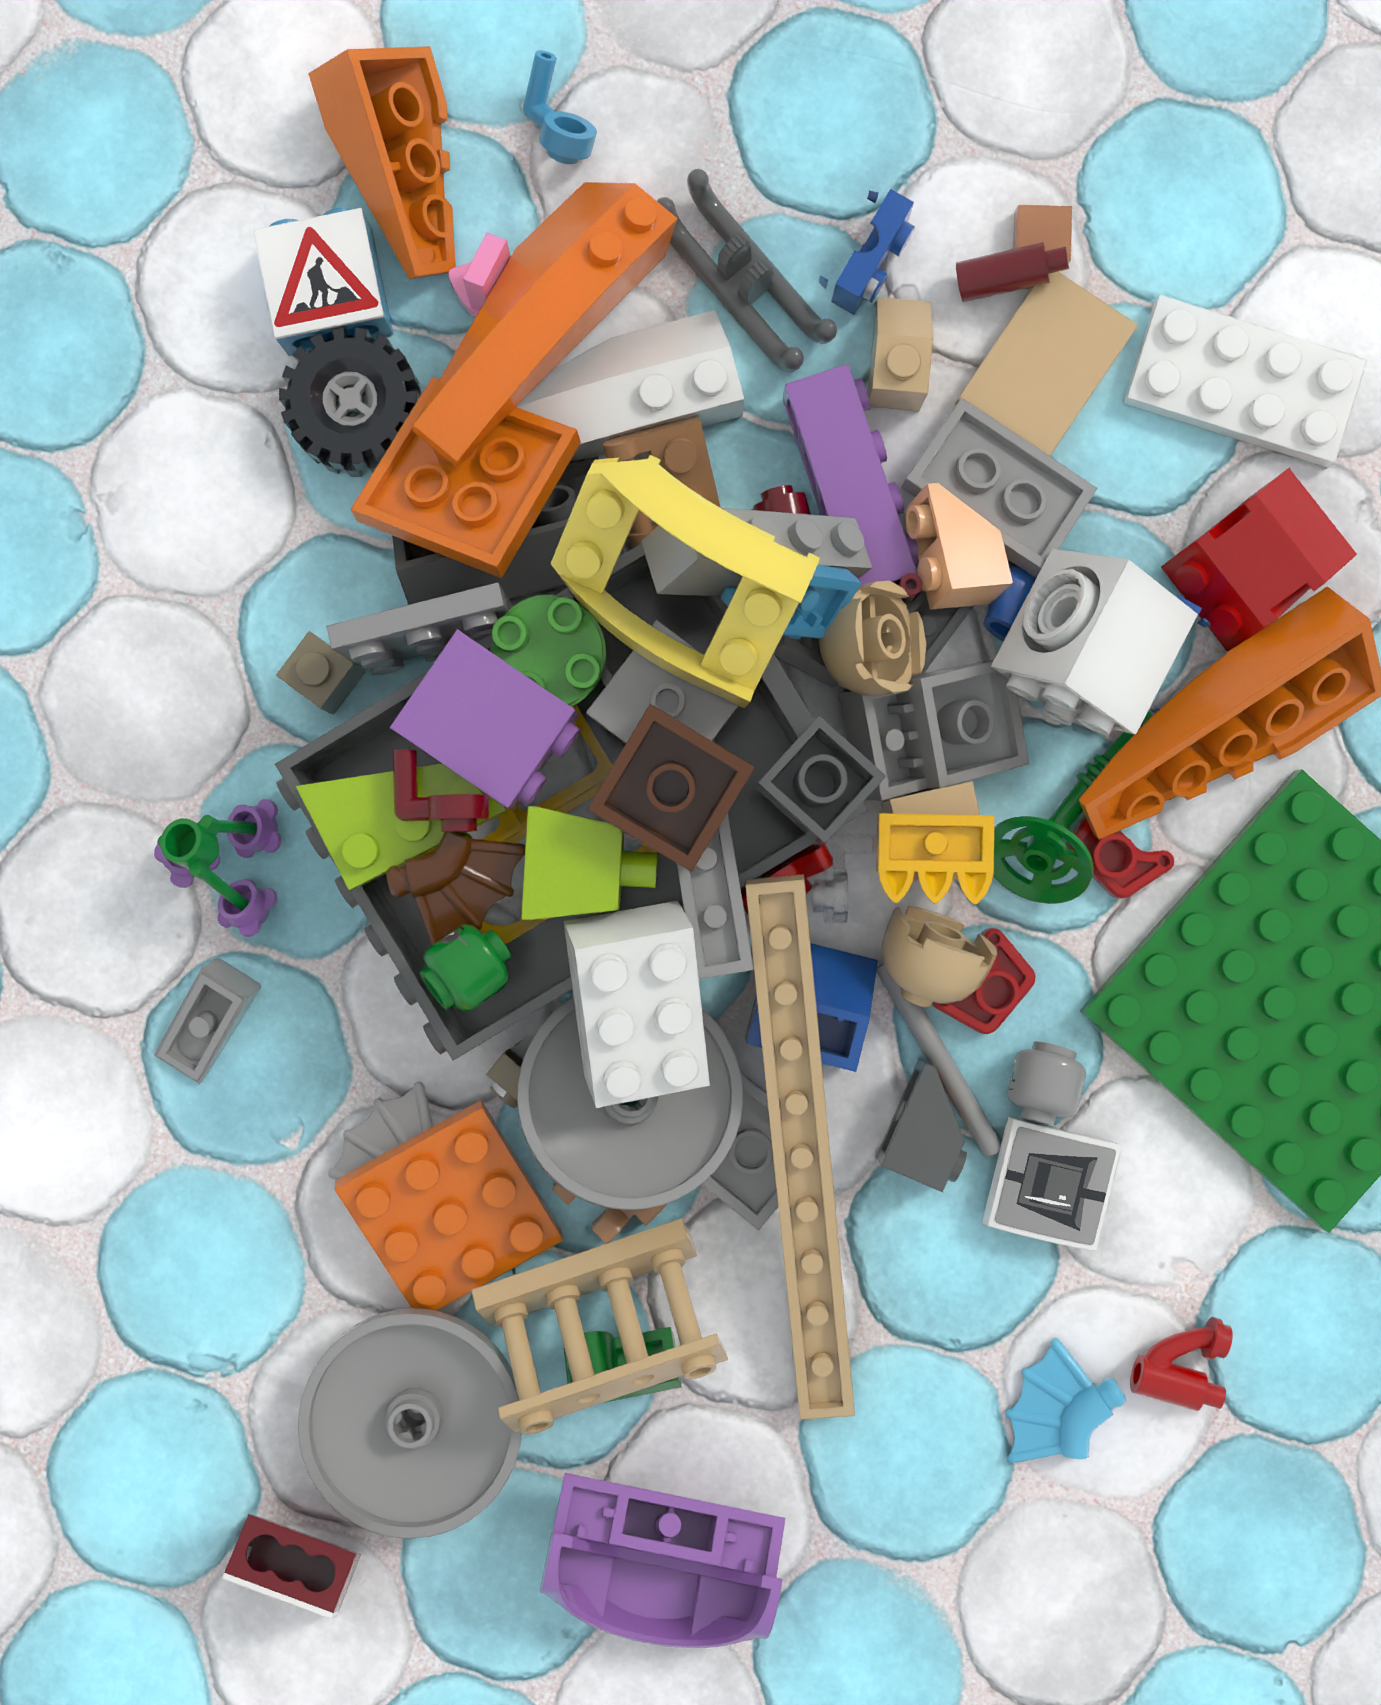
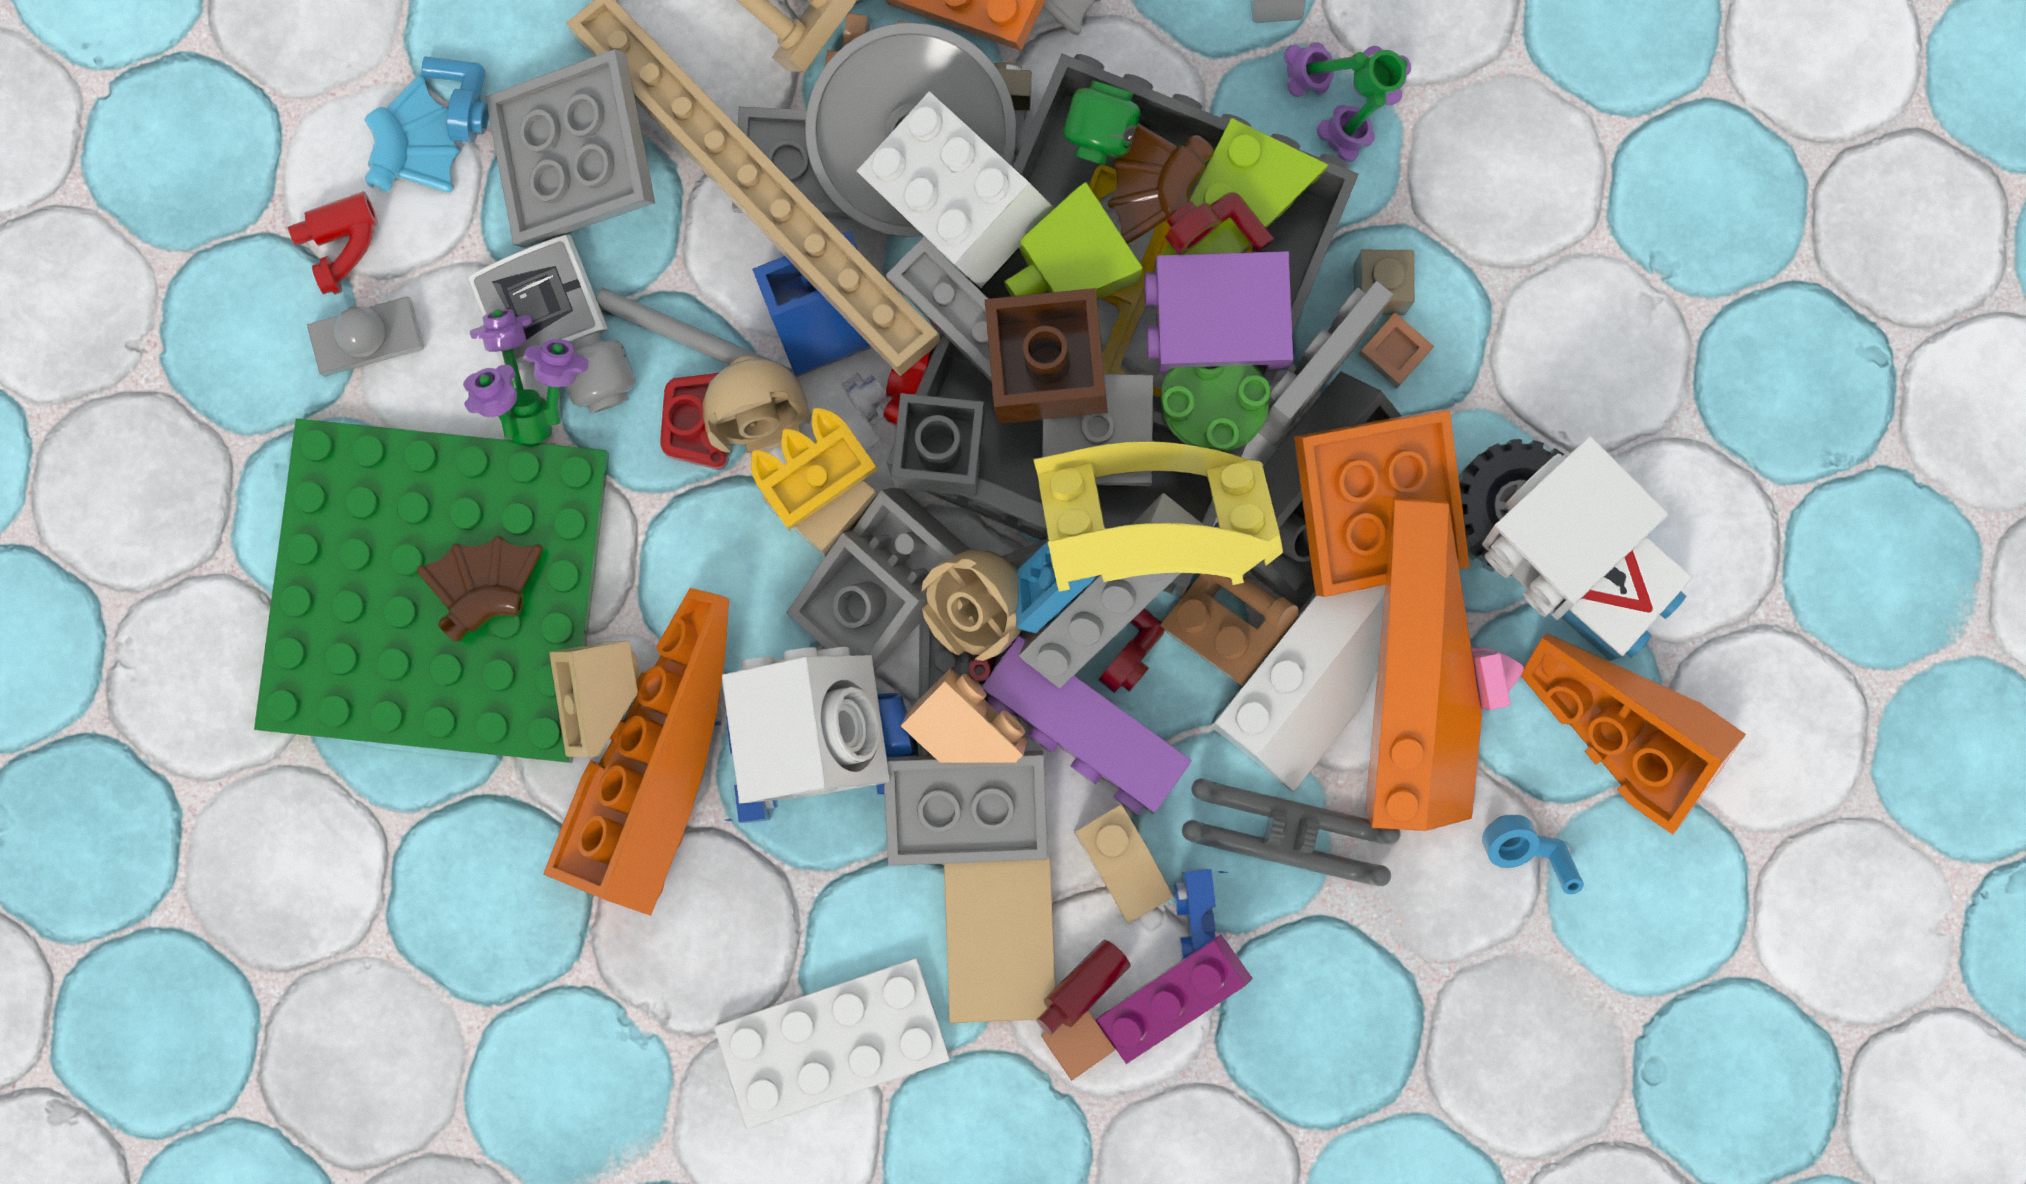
camera: 145 degrees right, 5 degrees down
dark grey slope [876,1058,967,1193] -> none
green dish [993,711,1153,904] -> none
red piece [1066,814,1175,898] -> none
red piece [1161,468,1357,652] -> none
none -> light grey tile [307,296,424,377]
none -> reddish brown arm [417,536,543,642]
none -> dark azure plate [421,56,488,143]
none -> medium lavender plant [463,309,589,445]
none -> light grey plate [485,49,655,248]
none -> tan slope [549,641,639,758]
none -> magenta plate [1095,934,1253,1064]
none -> nougat tile [1358,313,1434,388]
none -> white brick [1482,436,1669,621]

